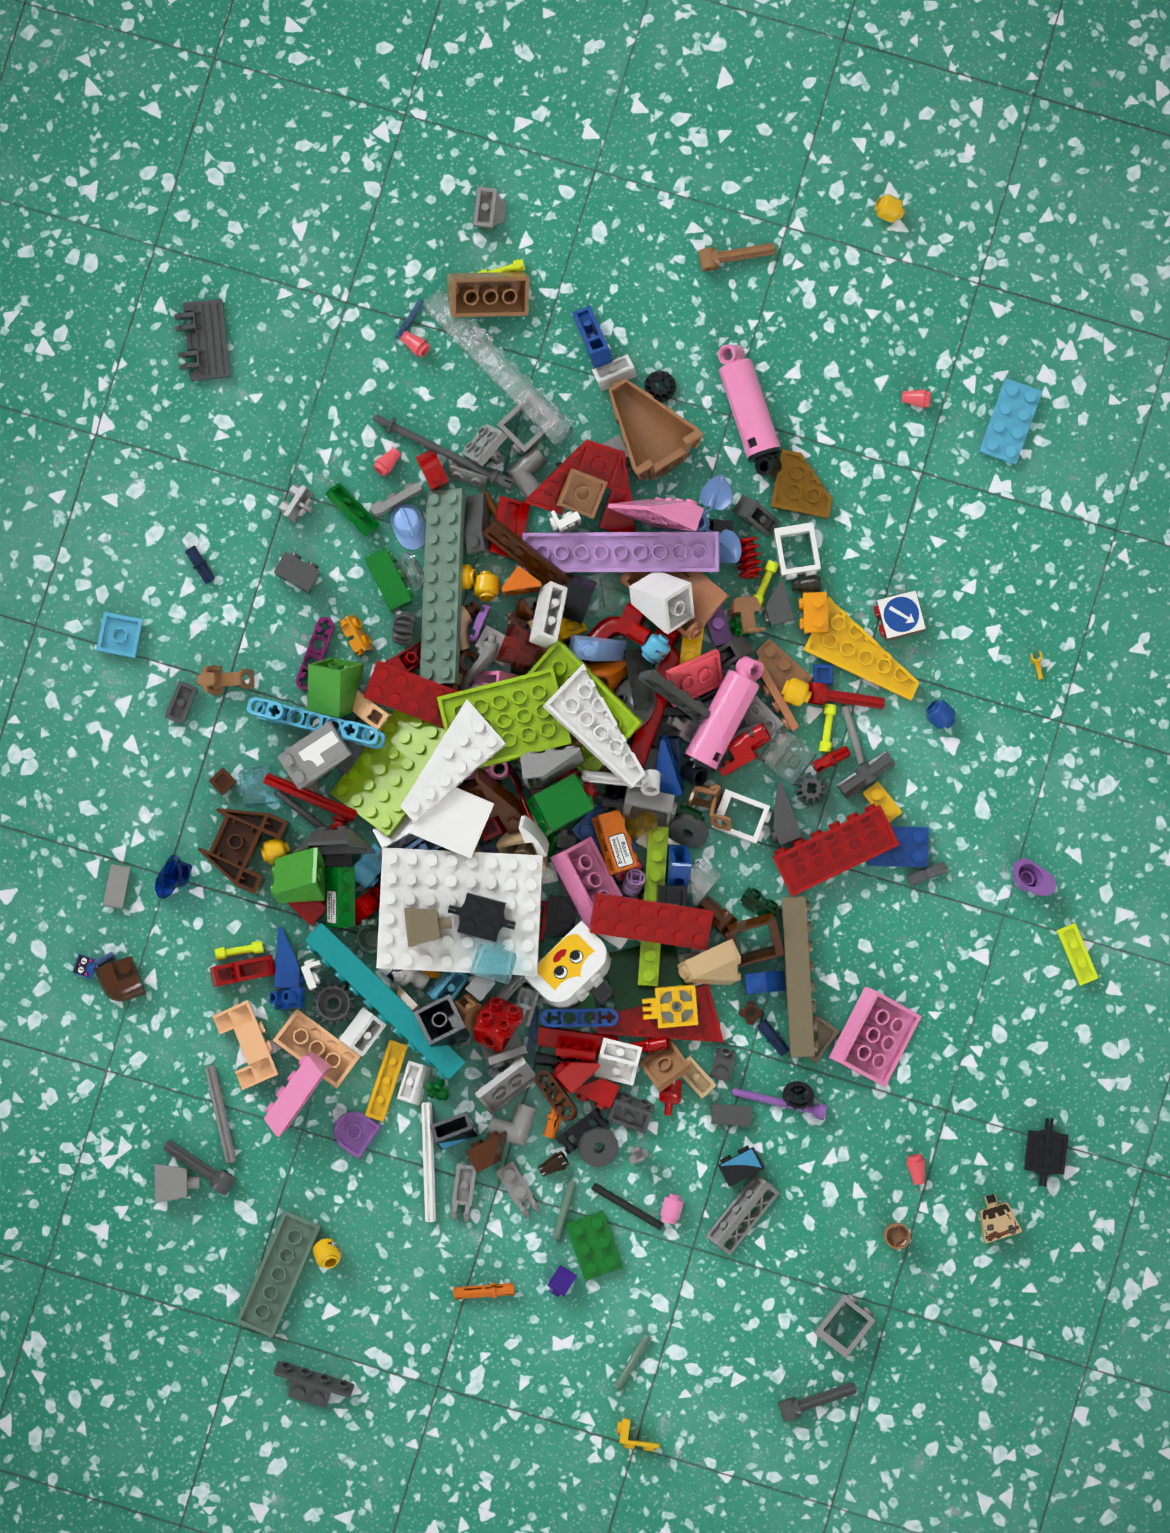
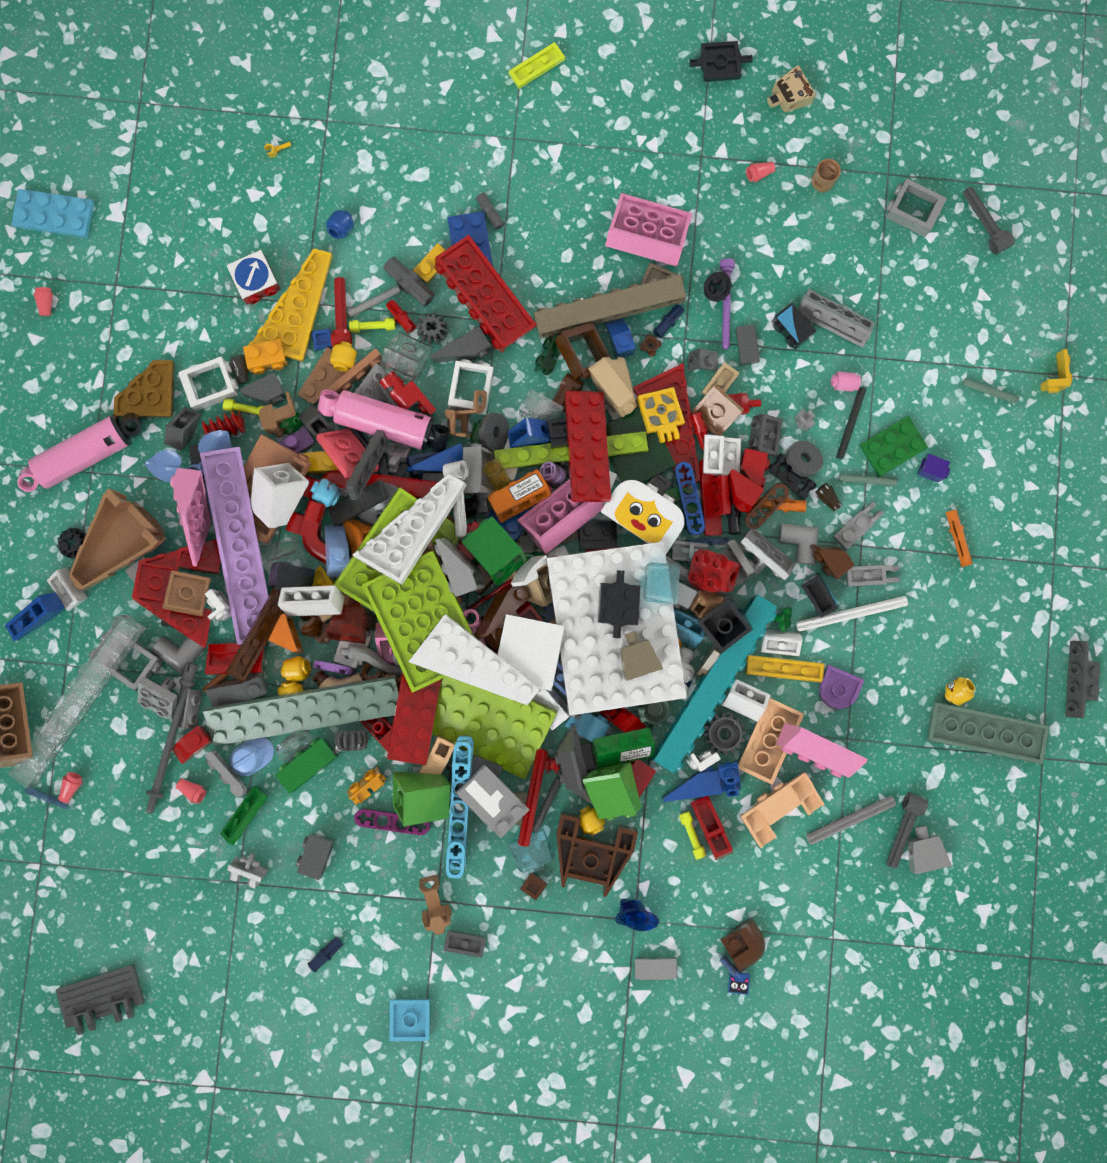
camera: 110 degrees left, 0 degrees up
medium lavender piece [1013,858,1056,896] -> none

